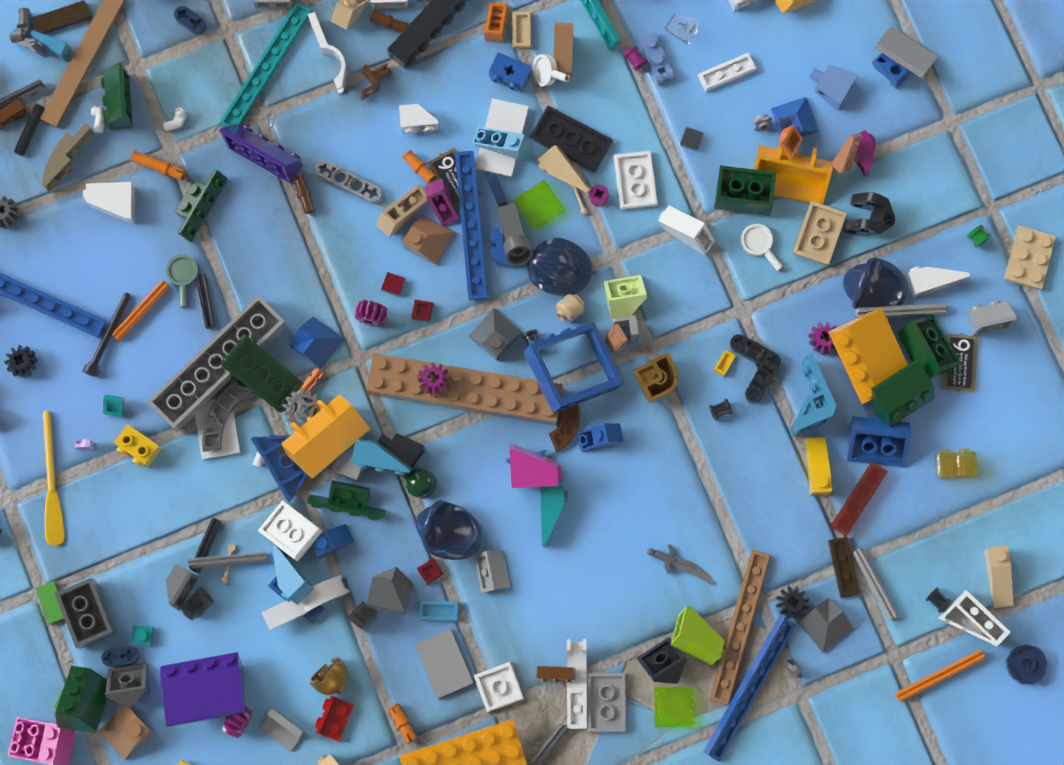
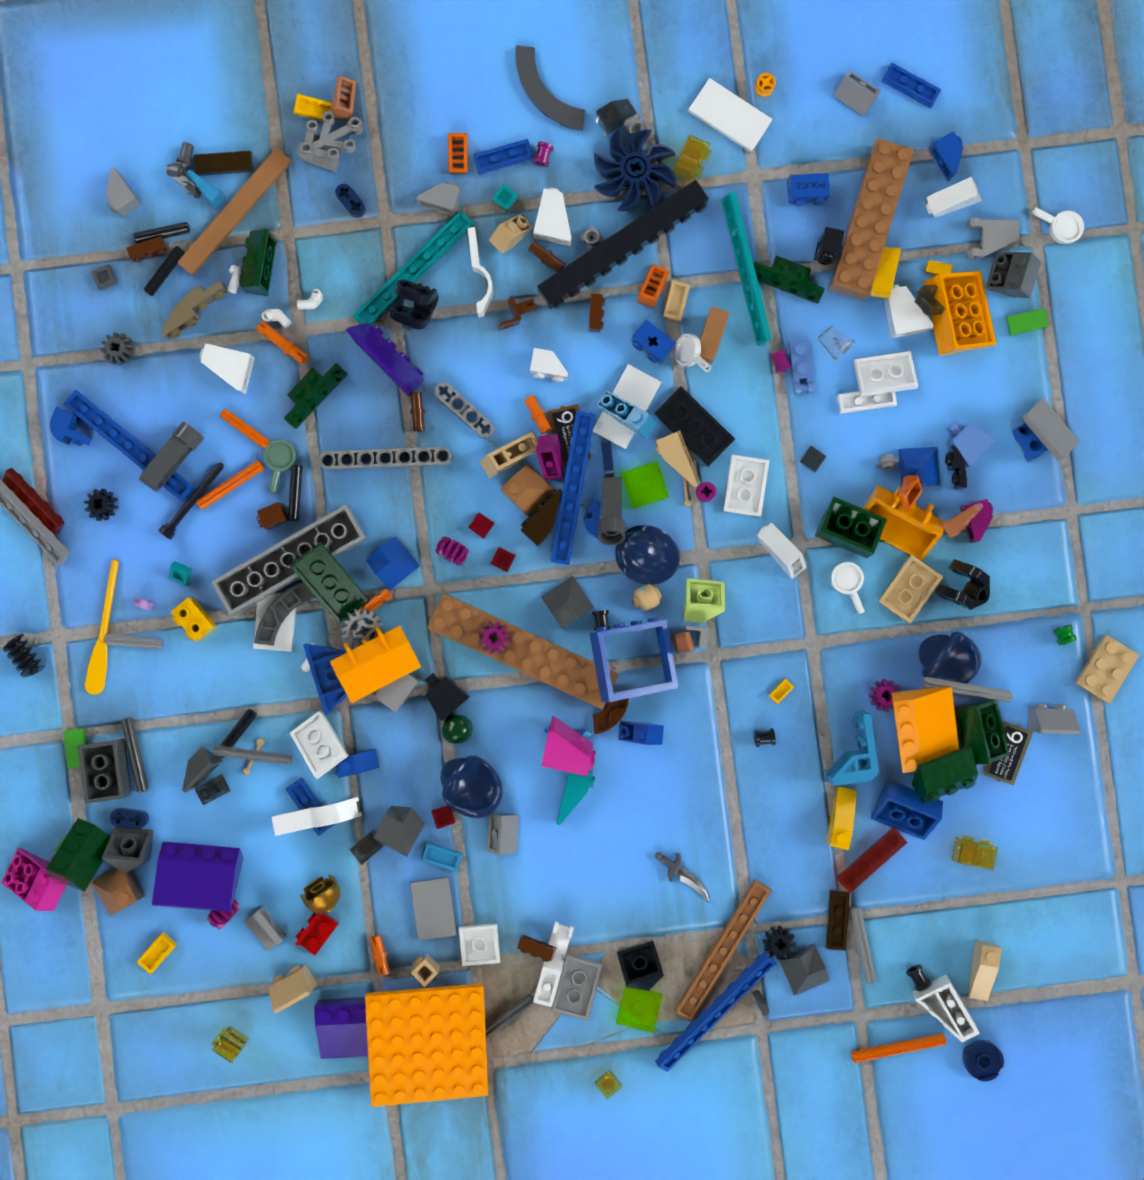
camera: 10 degrees right, 10 degrees up
teal plate [131,625,154,647] -> none
slope [272,545,314,605] -> none
dark green bracket [307,480,385,521] -> none
dark azure slope [352,439,412,475] -> none
pearl gold brick [633,352,678,403] -> none
lime slope [671,605,725,665] -> none
black beam [730,334,781,404] -> none
white slope [906,266,970,298] -> none
none -> light grey axle [105,634,163,649]
none -> dark grey axle [121,717,149,793]
none -> dark grey beam [139,421,204,492]
none -> orange axle [220,409,270,449]
none -> reddish brown brick [257,502,289,530]
none -> white arm [262,309,291,328]
none -> light grey beam [318,447,453,471]
none -> black piece [390,280,439,329]
none -> tan brick [411,953,441,987]
none -> dark brown slope [521,488,562,547]
none -> reddish brown piece [589,294,605,333]
none -> white tile [853,351,919,397]
none -> black slope [945,448,967,490]

